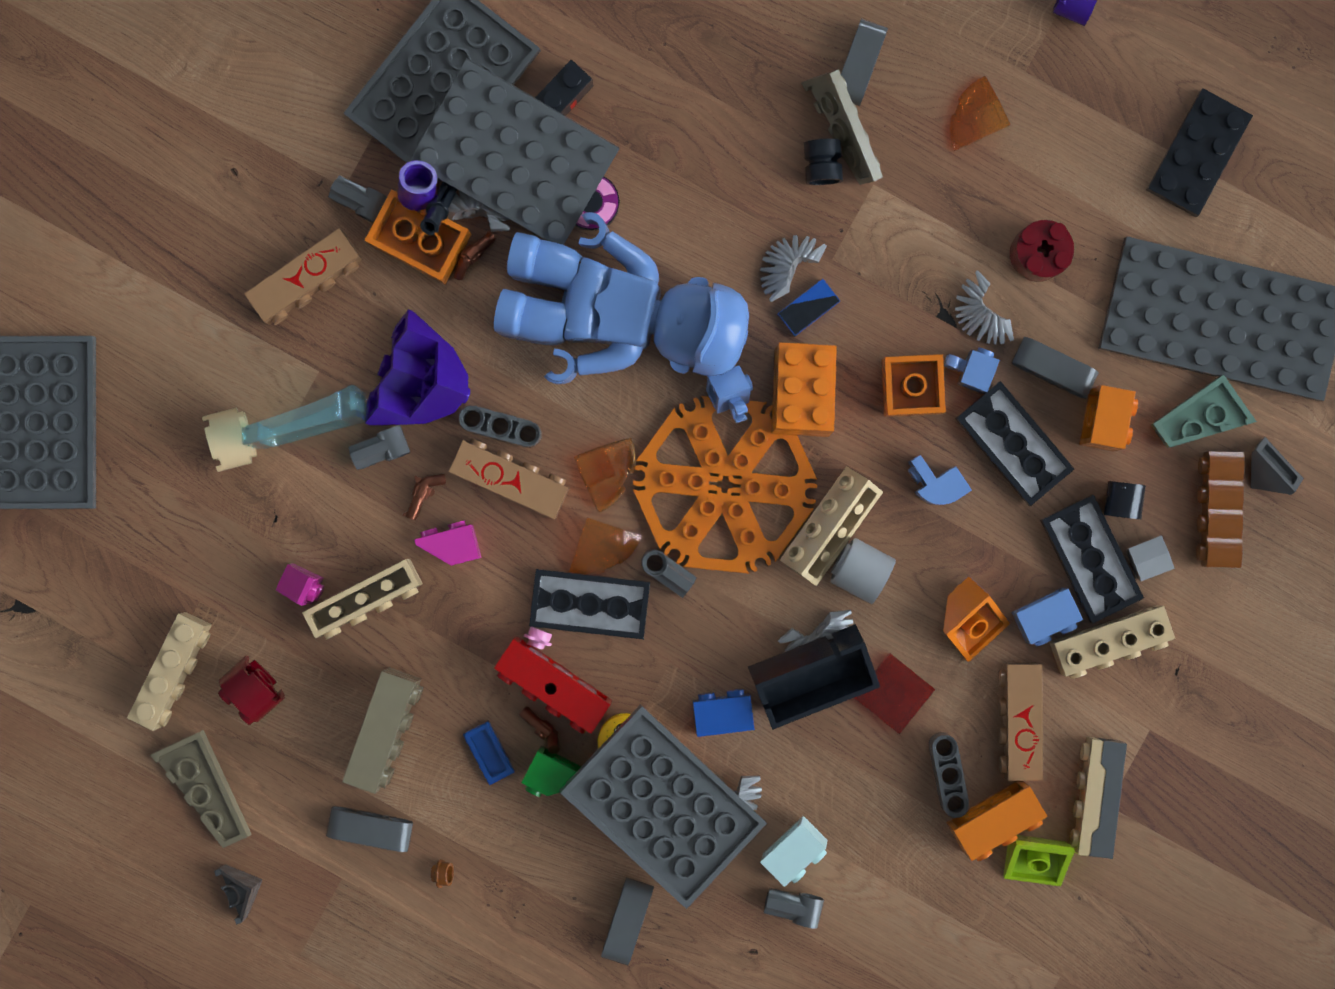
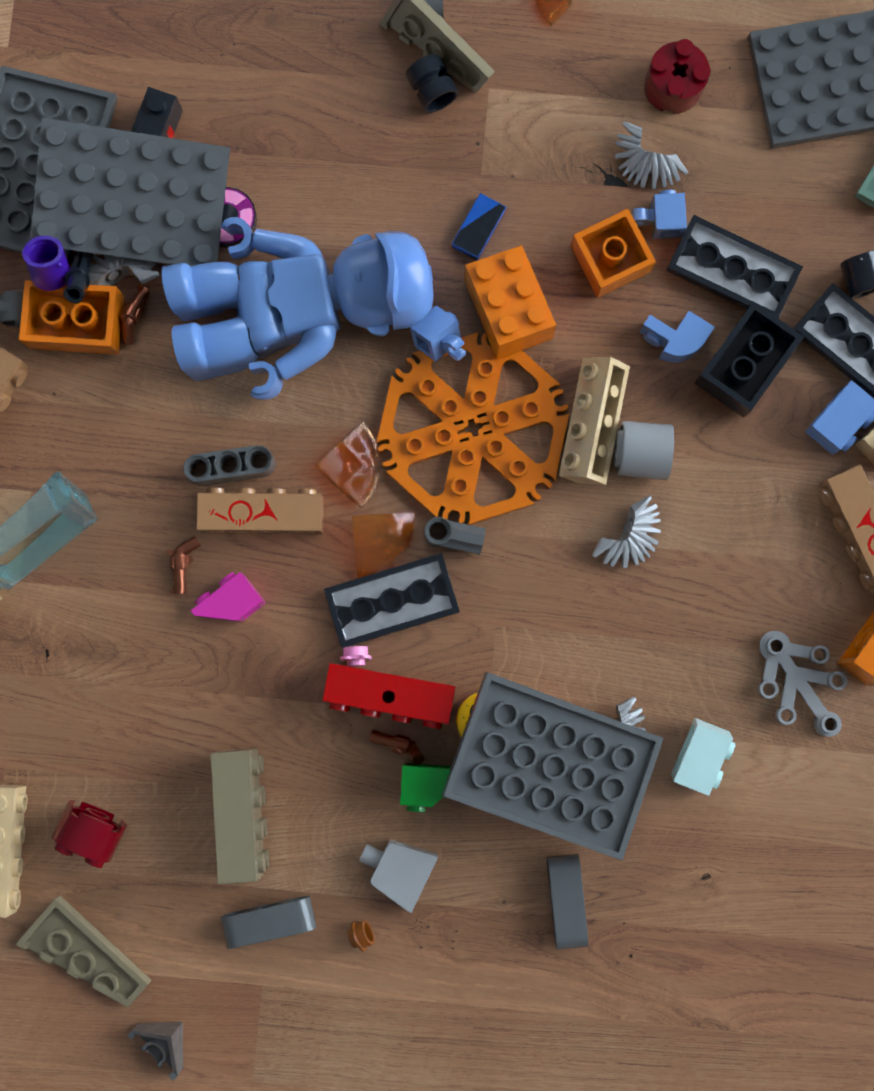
camera: 20 degrees left, 5 degrees down
dark pink slope [276,563,325,606] -> none
tan brick [302,559,423,640] -> none
dark grey piece [348,425,410,470] -> none
dark purple brick [365,309,470,425] -> none
blue tile [463,720,515,786] -> none
blue brick [693,689,755,737] -> none
black piece [748,624,880,730] -> none
light grey hair [760,235,827,302] -> none
dark grey piece [763,888,824,929] -> none
clear red plate [854,653,935,734] -> none
dark grey beam [929,732,969,818] -> none
orange slope [943,577,1010,662] -> none
dark grey beam [1011,337,1099,399] -> none
orange brick [1079,385,1138,451] -> none
none -> light grey torso [359,839,438,913]
none -> black brick [694,301,804,418]
none -> light grey plant [758,631,848,737]

